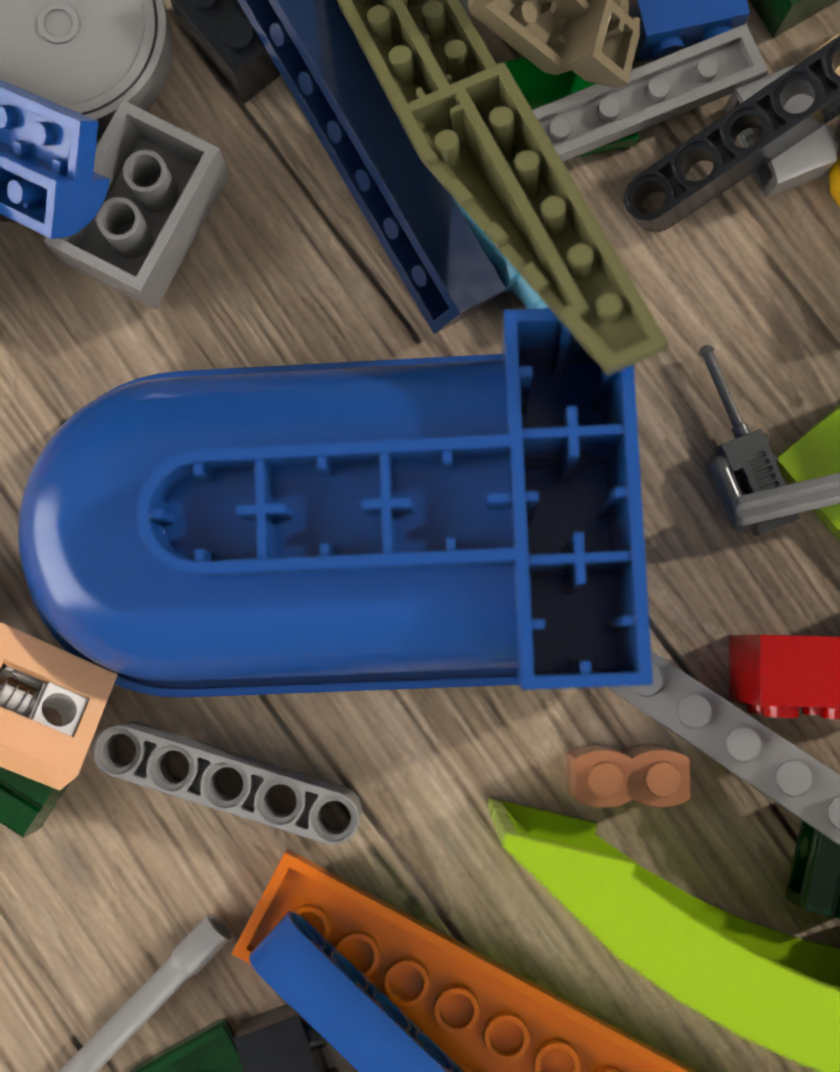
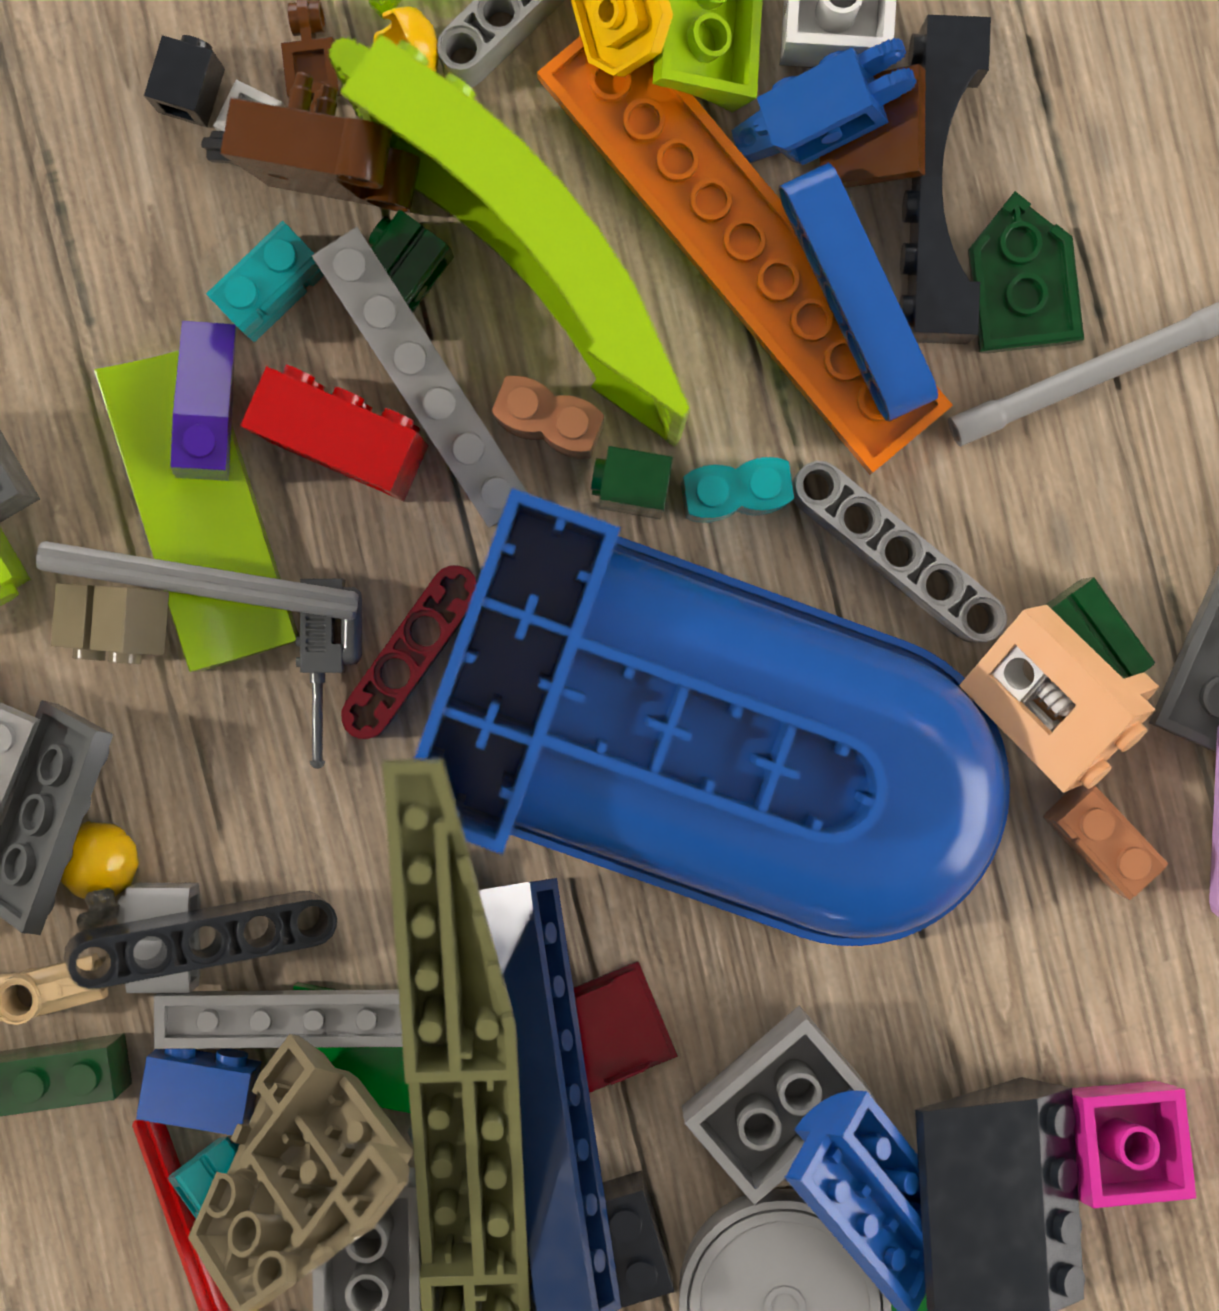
camera: 160 degrees left, 5 degrees up
none -> dark red beam [341,565,478,739]
none -> dark red piece [573,961,678,1093]
none -> dark green brick [591,446,673,519]
none -> teal brick [681,457,794,523]

